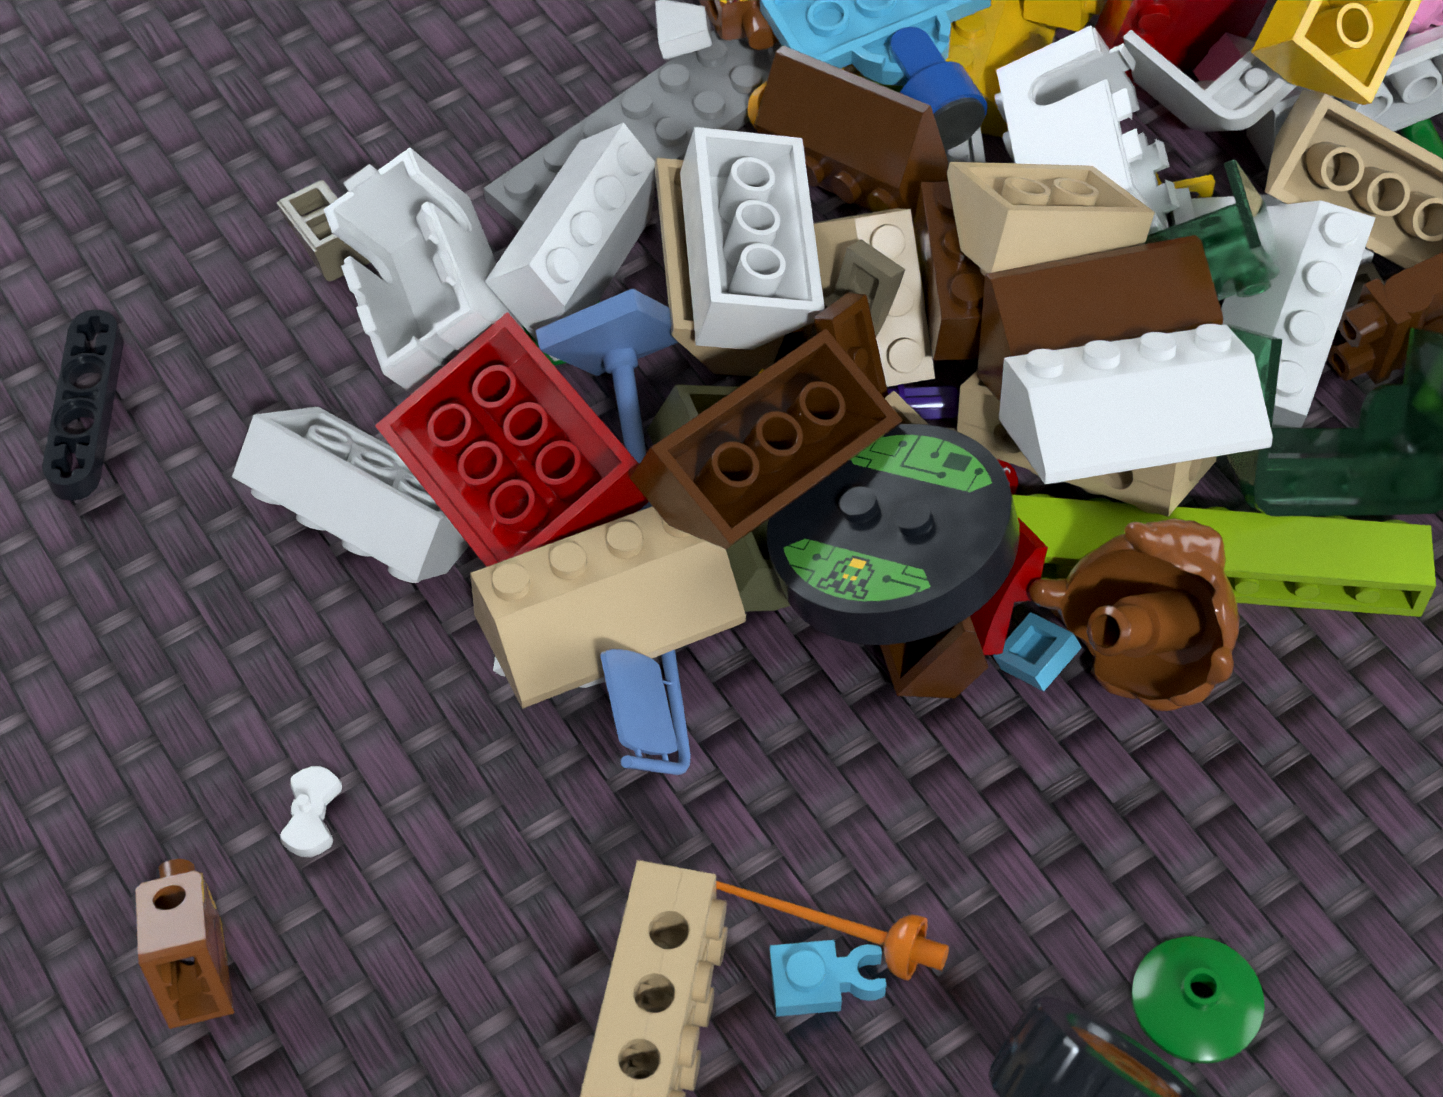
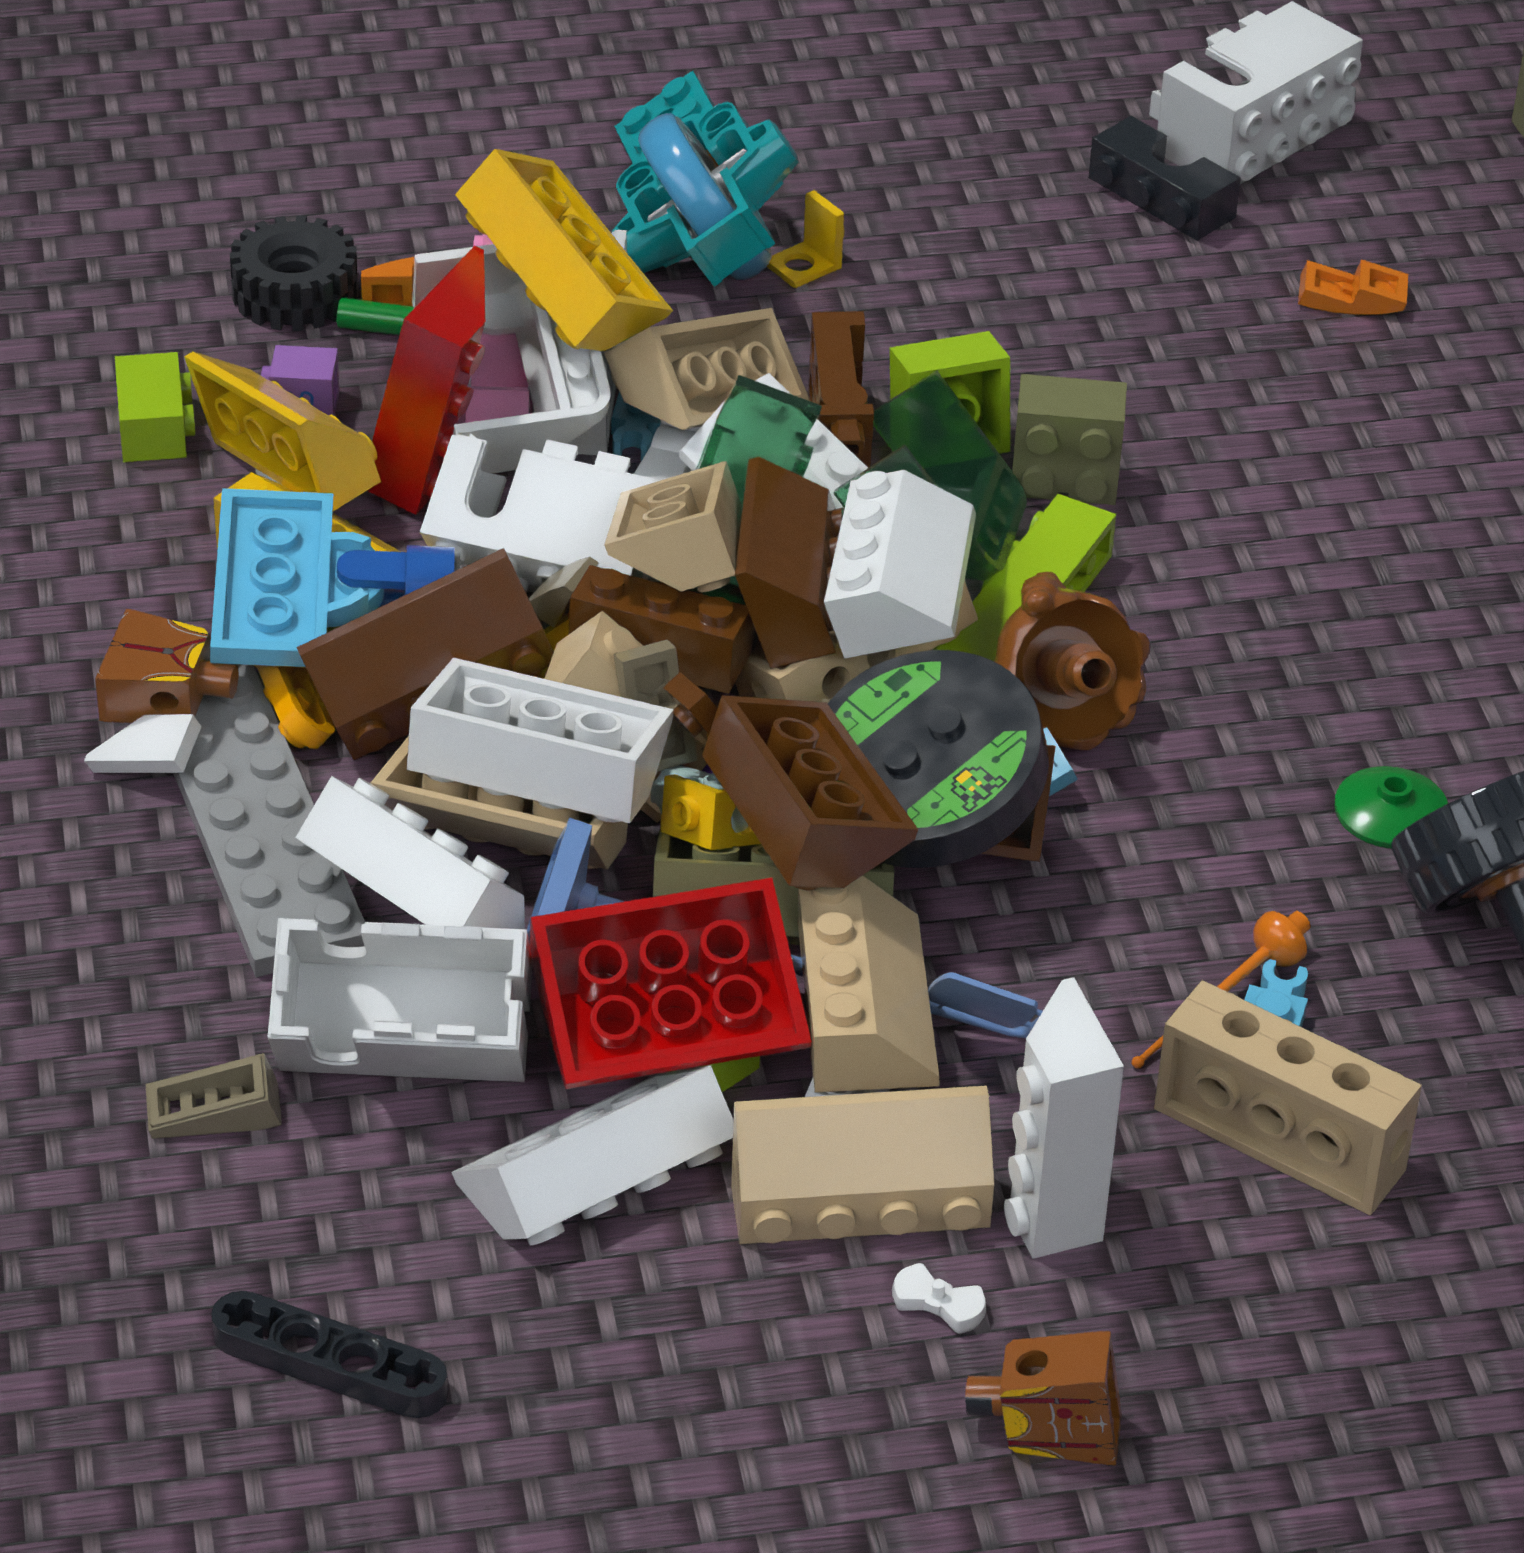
camera: 70 degrees left, 15 degrees down
none -> tan slope [731,1086,994,1244]
none -> white slope [1004,977,1124,1259]

